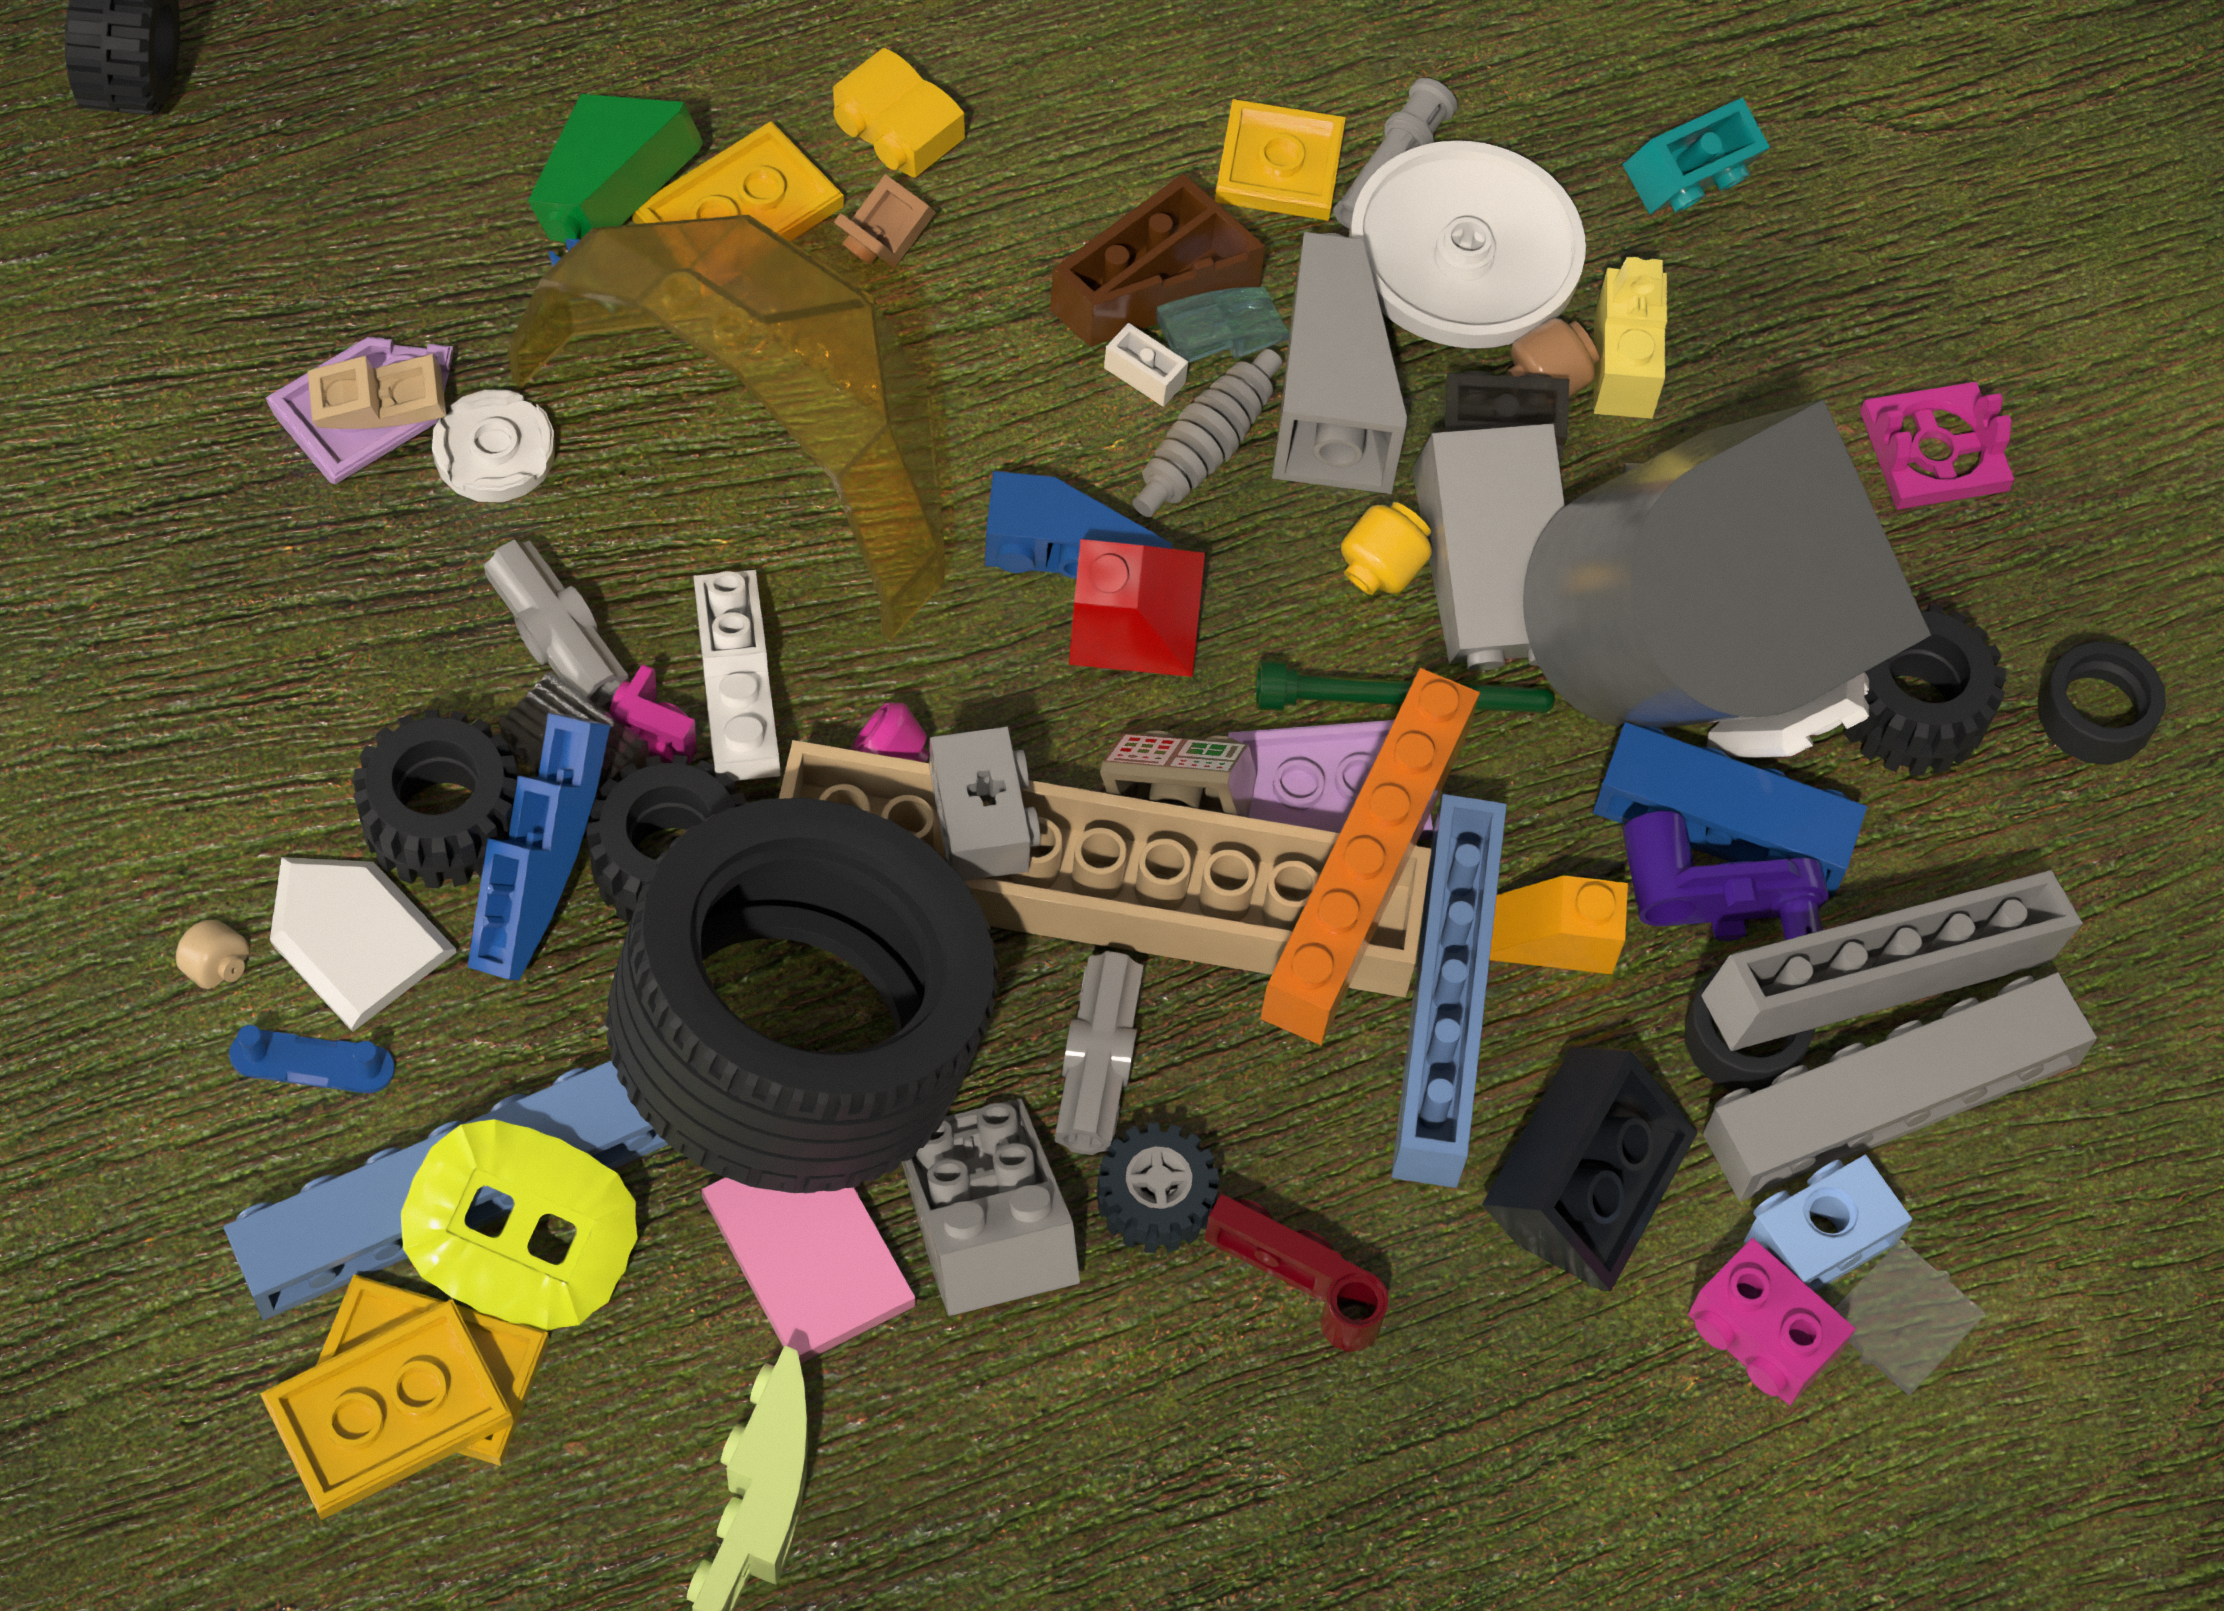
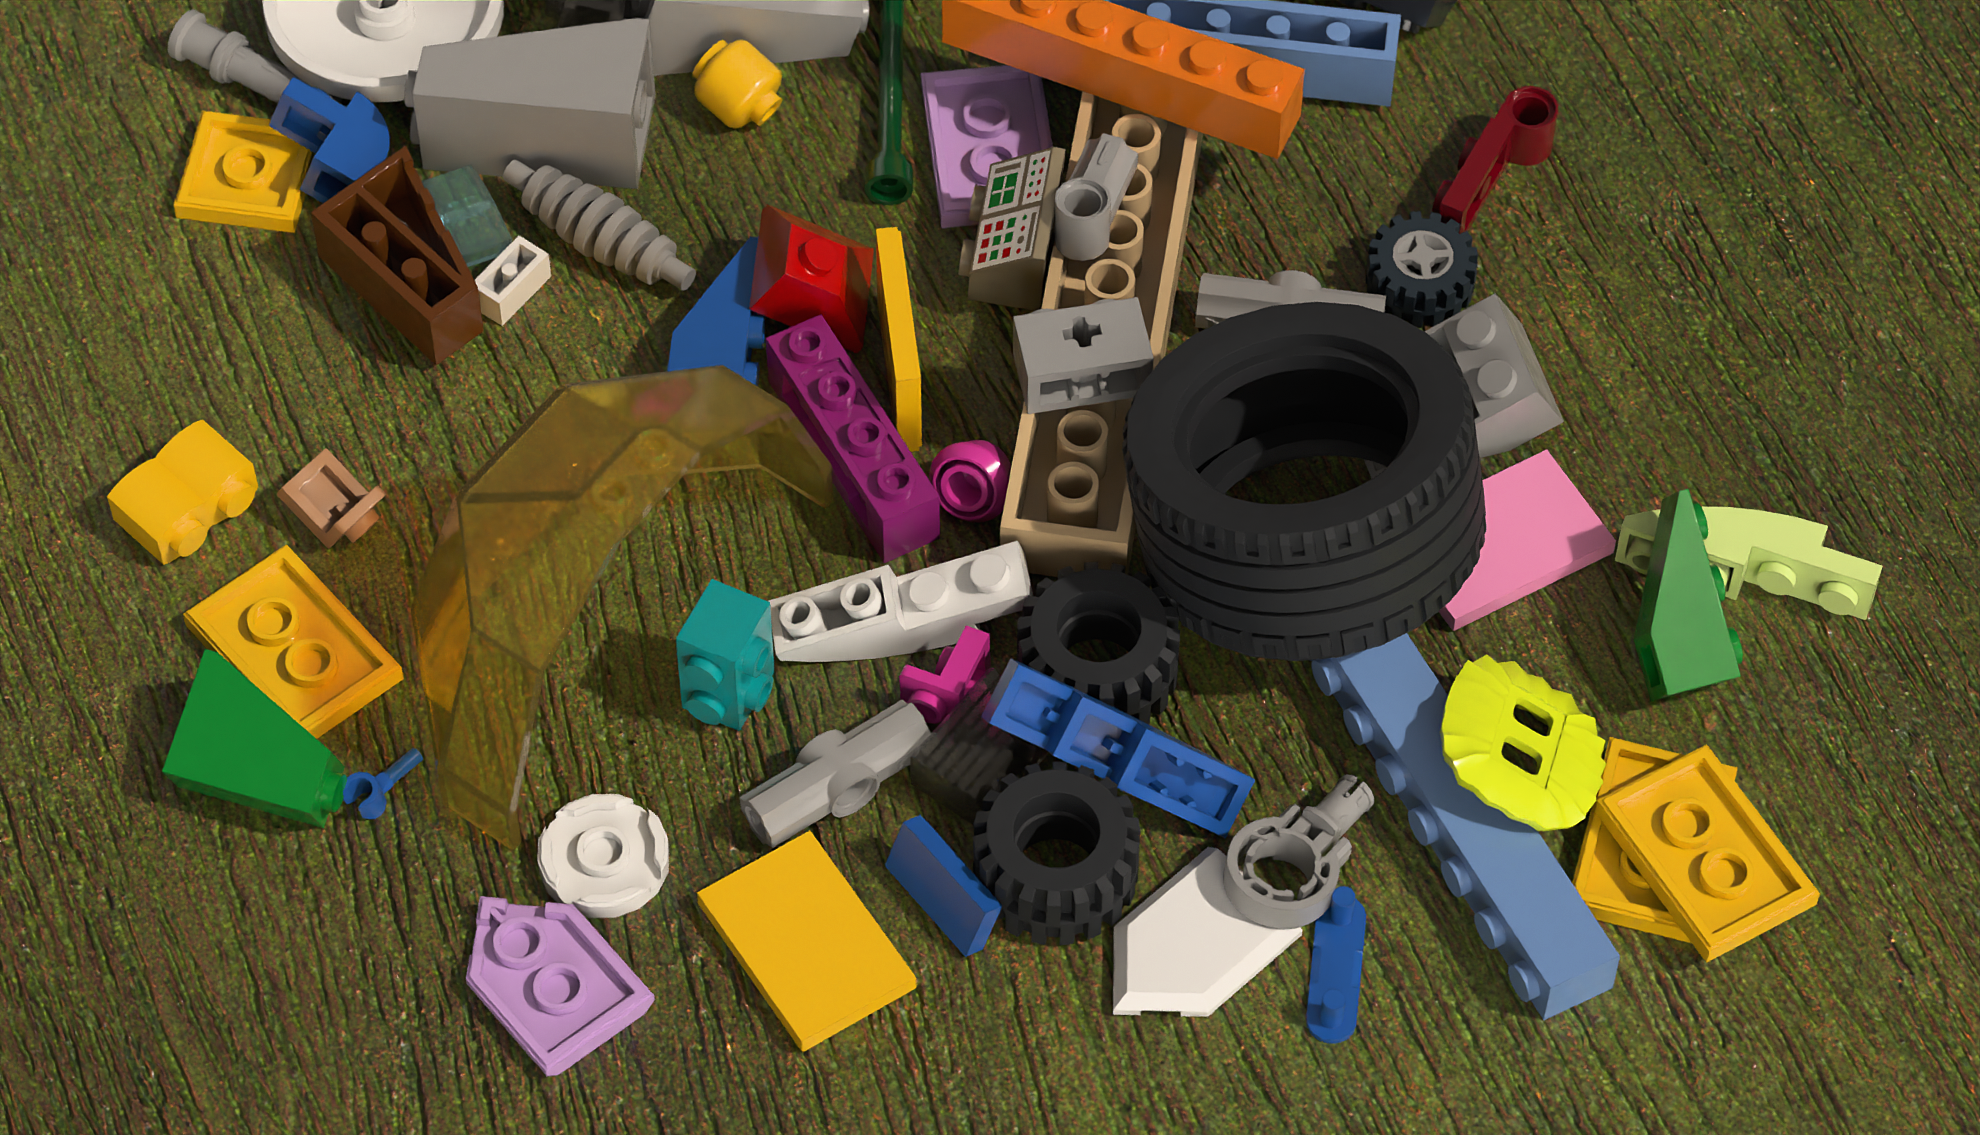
camera: 85 degrees left, 5 degrees down
tan piece [176,920,249,989] -> none
tan slope [308,354,446,429] -> none
none -> blue brick [268,77,390,203]
none -> teal brick [676,579,775,731]
none -> yellow tile [697,831,916,1053]
none -> magenta brick [766,314,940,564]
none -> yellow tile [876,227,922,452]
none -> blue tile [885,815,1002,957]
none -> light grey piece [1054,133,1138,261]
none -> light grey pin [1223,775,1374,929]
none -> slope [1634,488,1743,701]

